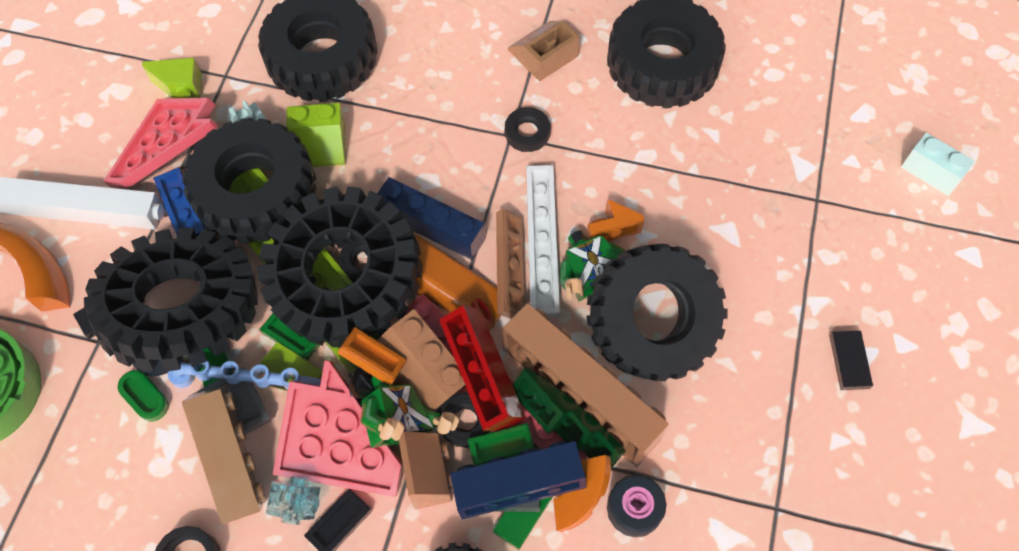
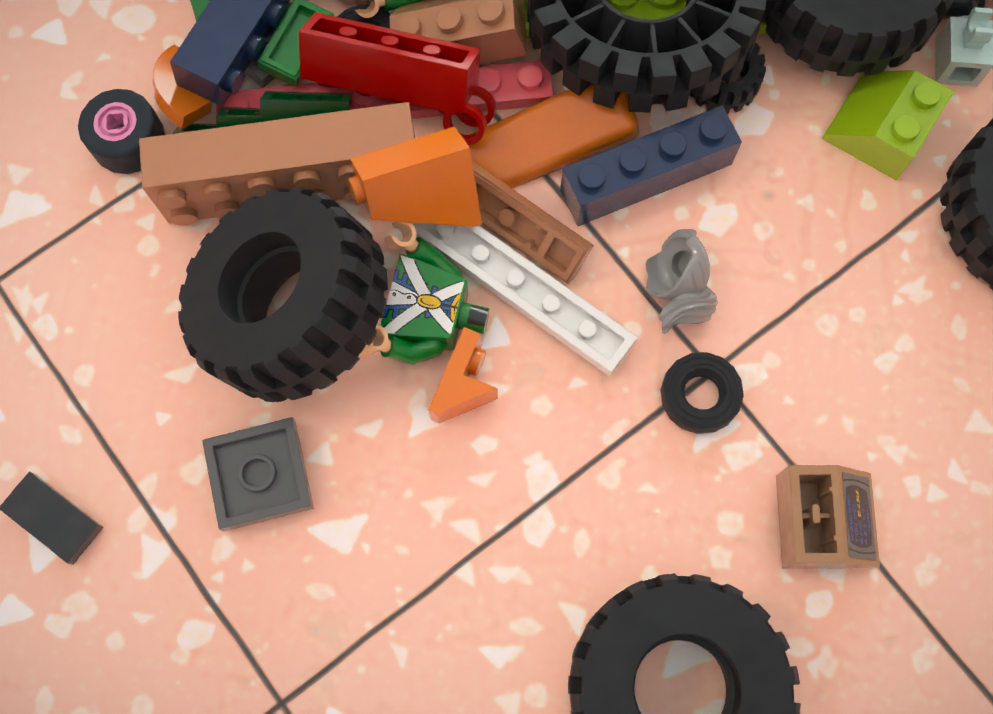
camera: 130 degrees right, 10 degrees up
none -> dark grey plate [202,417,314,532]
none -> orange slope [348,127,482,227]
none -> light grey hair [645,229,718,334]

